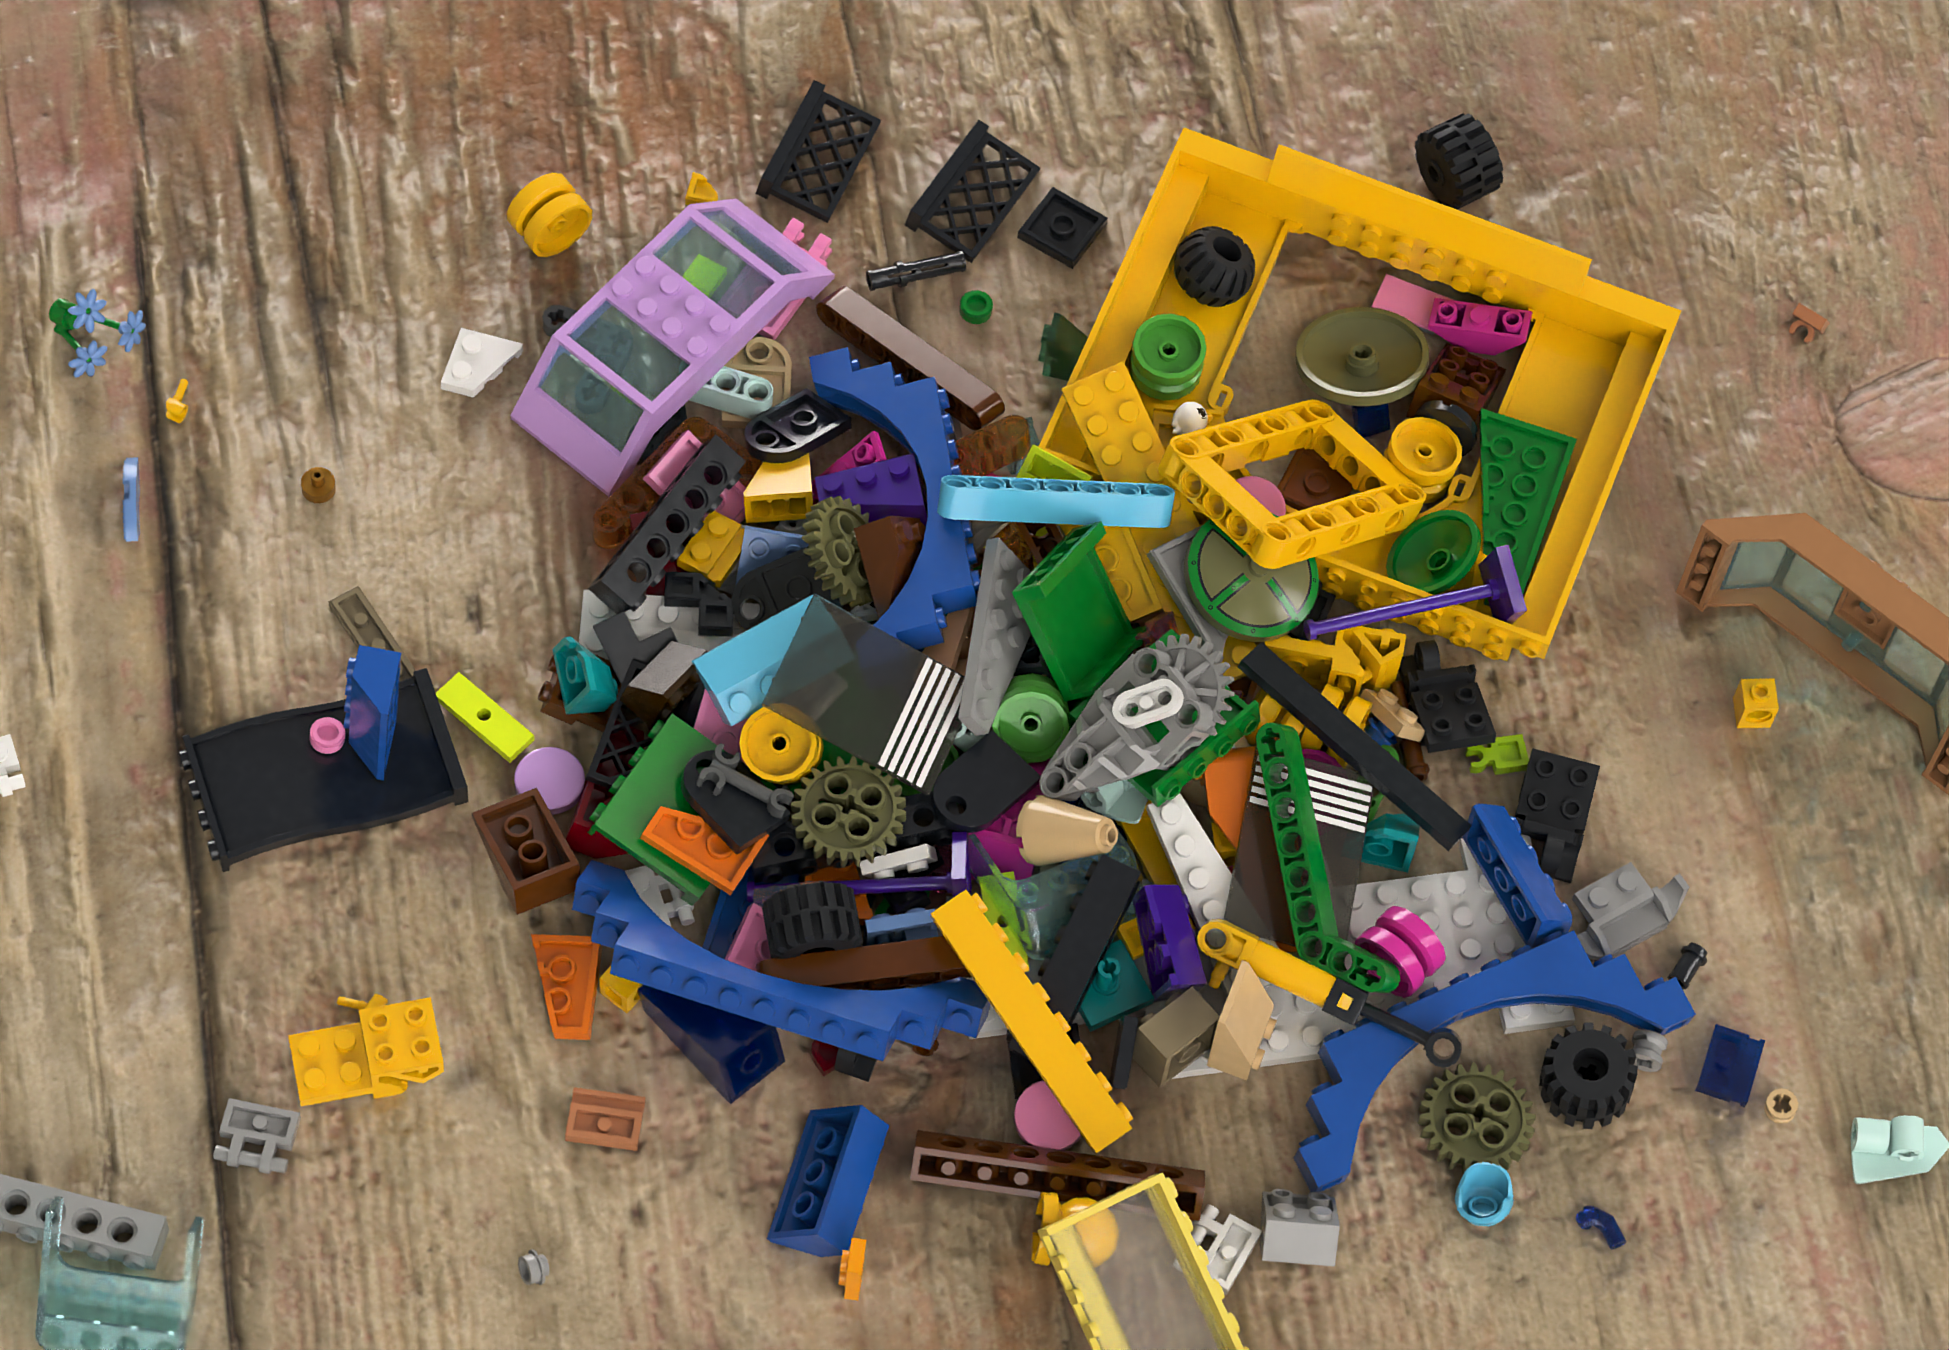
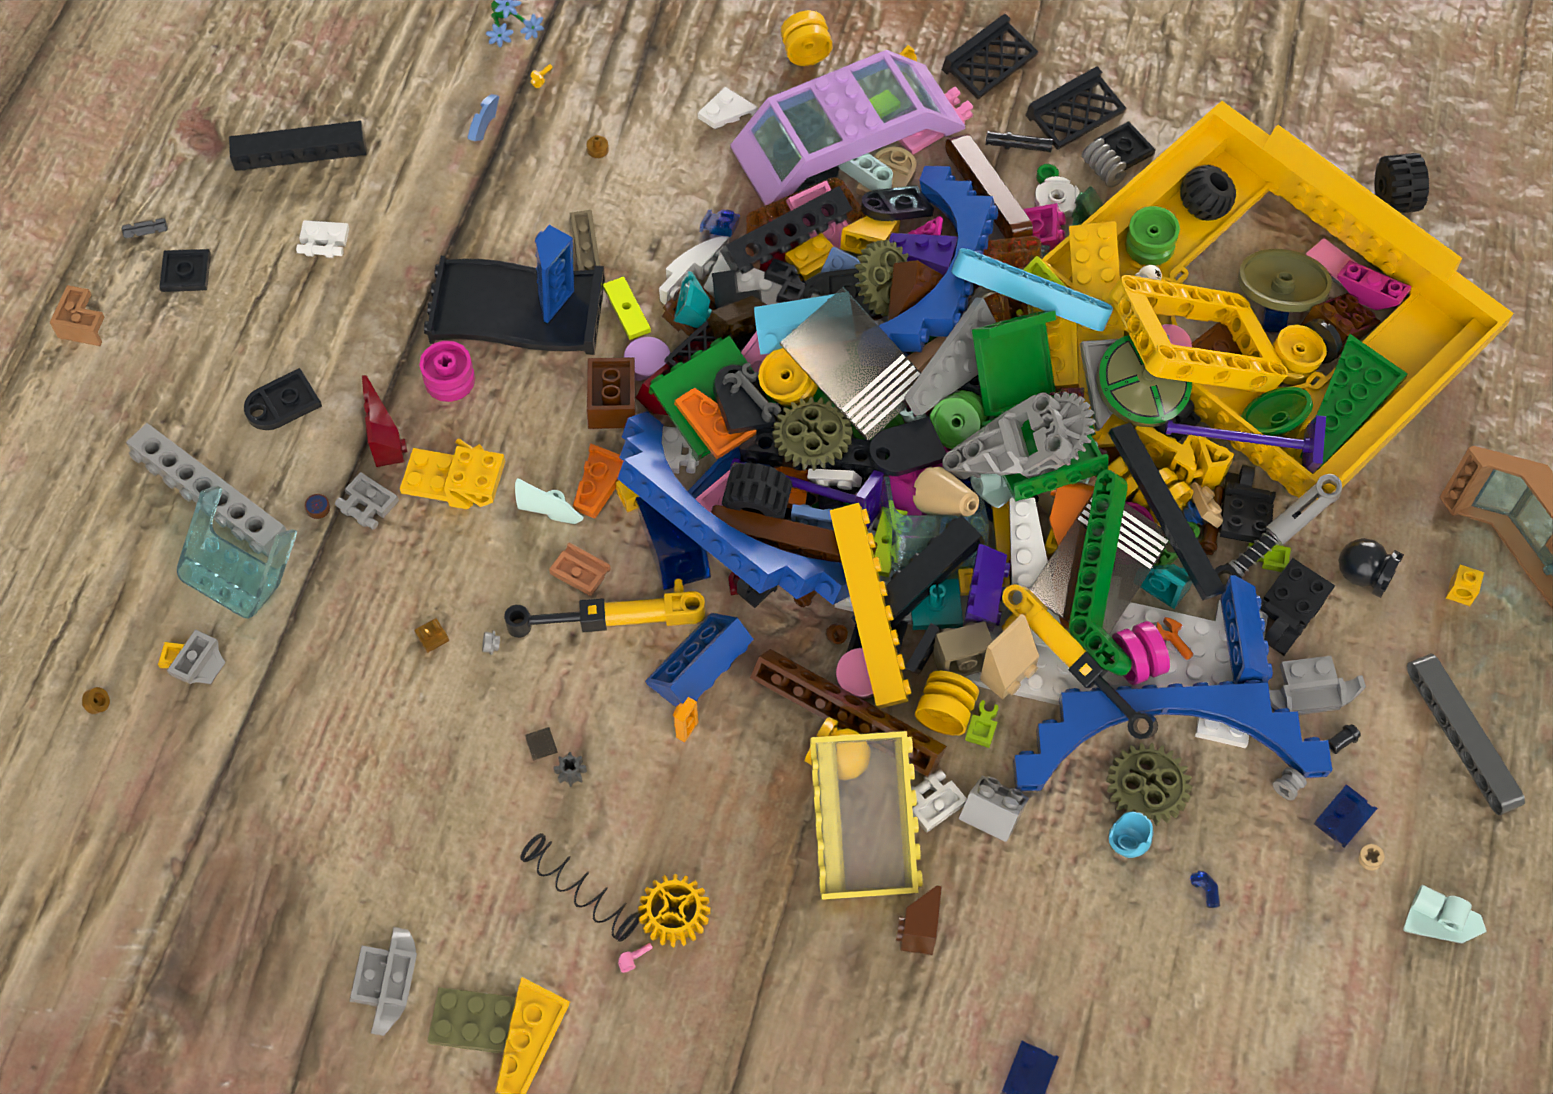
camera: 30 degrees right, 0 degrees up
bright pink tile [309,717,345,754] -> none
white plate [1112,679,1184,729] -> none
black wheel [1539,1023,1638,1129] -> none
none -> black tile [244,368,322,430]
none -> tile [304,494,330,519]
none -> dark red wedge [362,375,408,467]
none -> pearl gold tile [414,618,449,653]
none -> dark pink wheel [419,341,475,402]
none -> piece [504,579,705,638]
none -> light aqua panel [515,478,584,524]
none -> white slope [659,235,729,304]
none -> clear blue plate [699,210,740,237]
none -> reddish brown hinge [826,624,848,644]
none -> yellow wheel [915,670,979,736]
none -> lime plate [965,700,999,748]
none -> dark pink plate [1013,203,1066,254]
none -> white plate [1034,177,1080,217]
none -> light grey piece [1081,138,1126,187]
none -> orange bar [1156,617,1193,660]
none -> light grey piece [1215,474,1342,587]
none -> black tile [1338,538,1404,598]
none -> dark grey beam [1407,654,1525,815]

